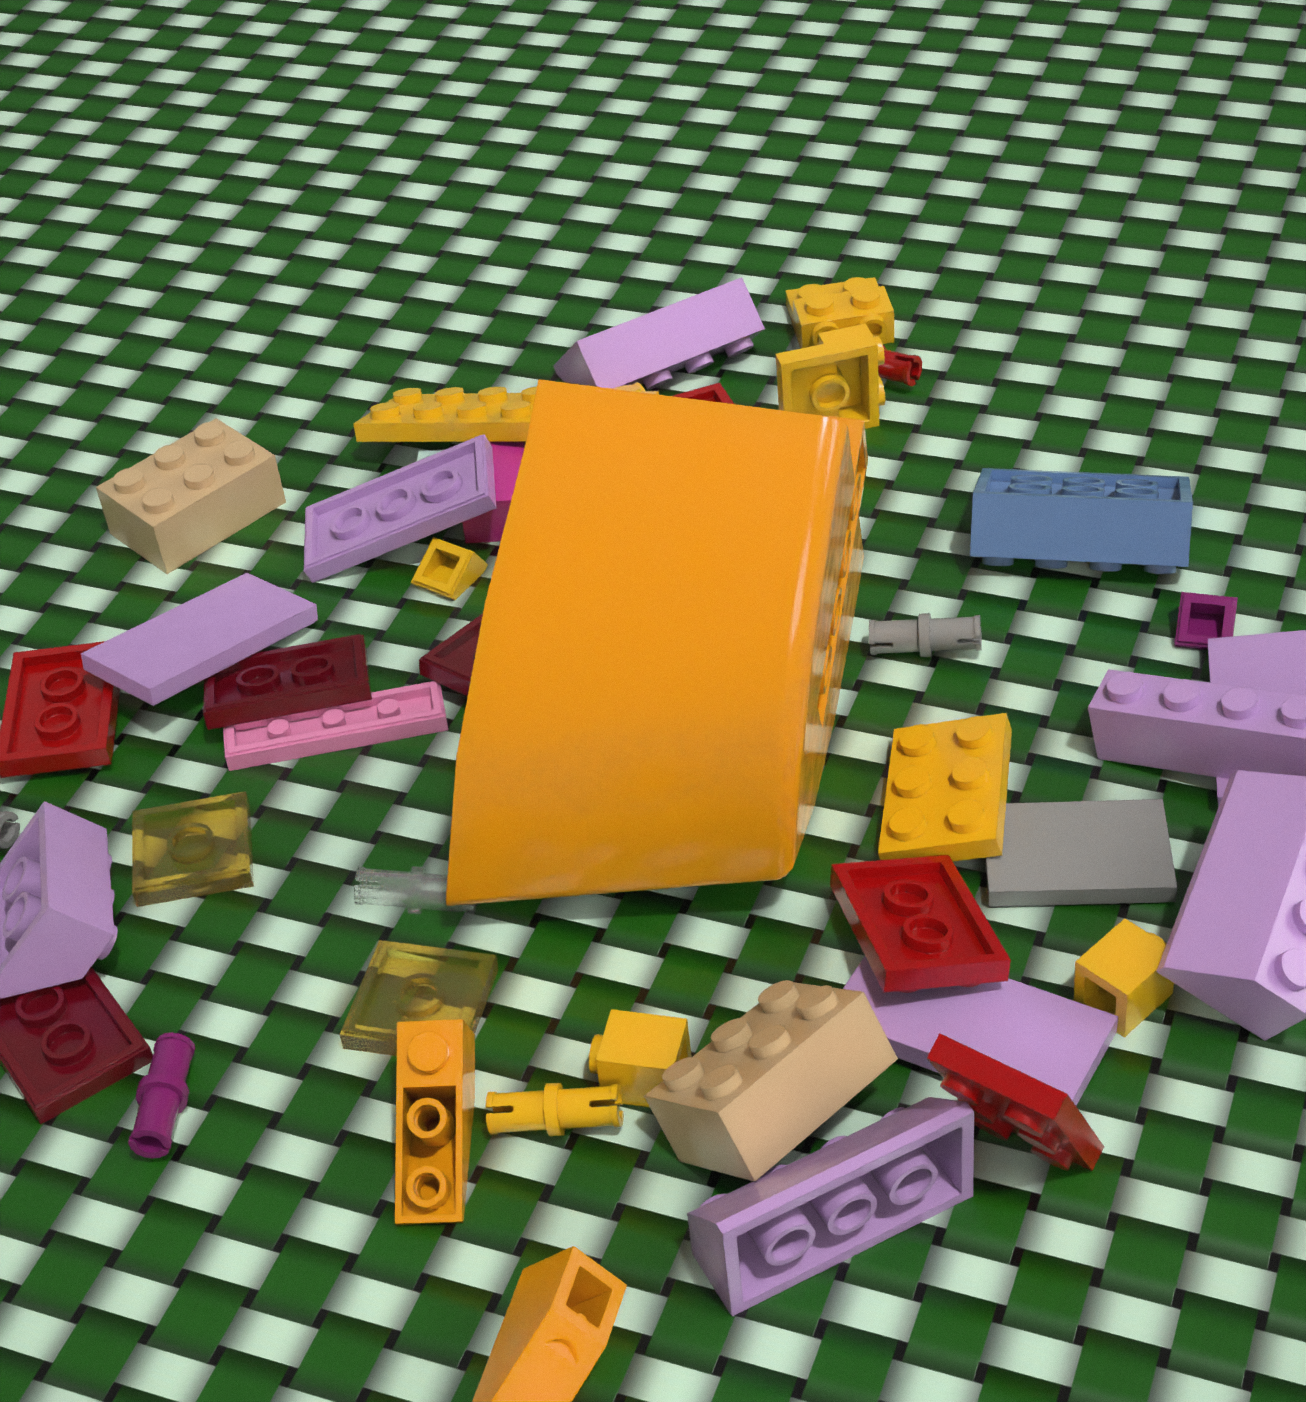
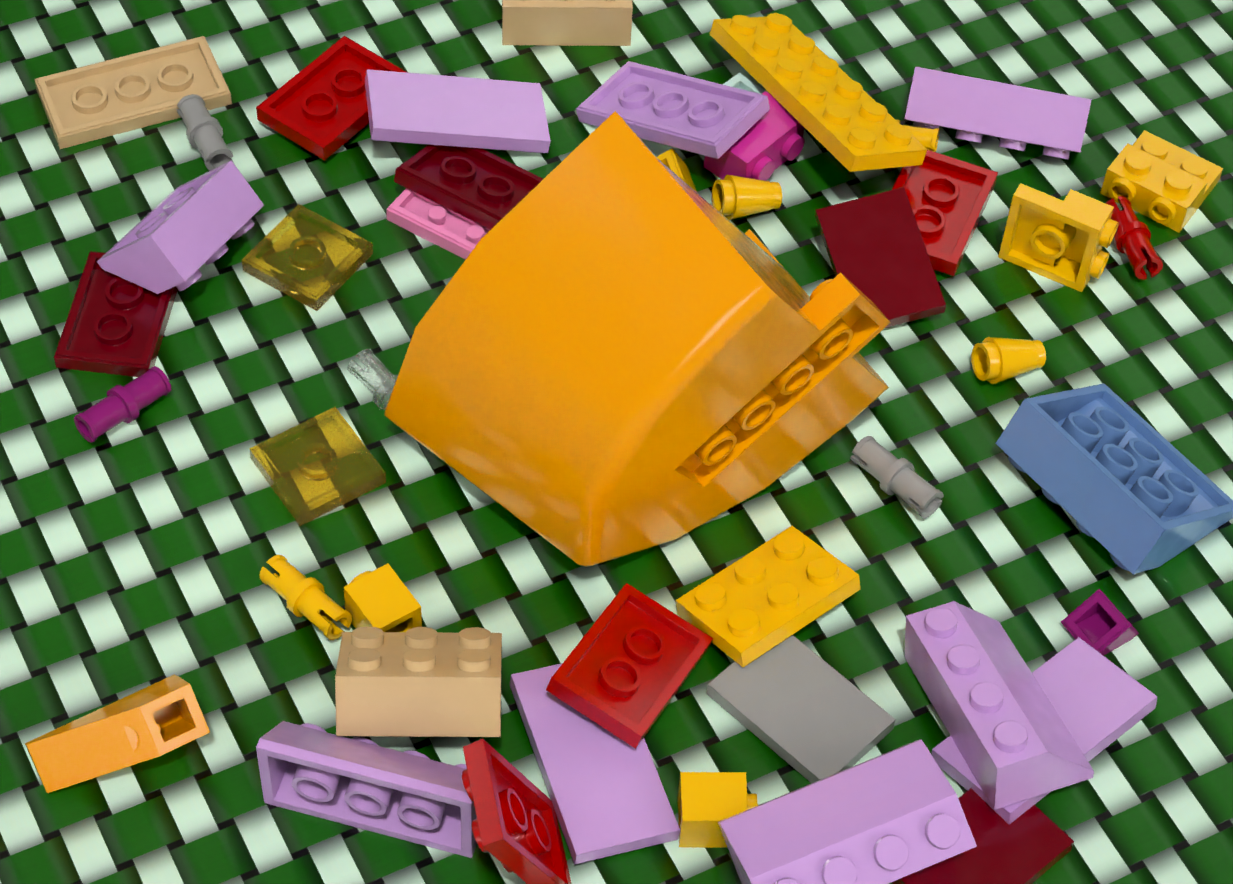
camera: 35 degrees right, 10 degrees up
light orange slope [395,1019,475,1225] -> none
none -> yellow cone [971,337,1046,384]

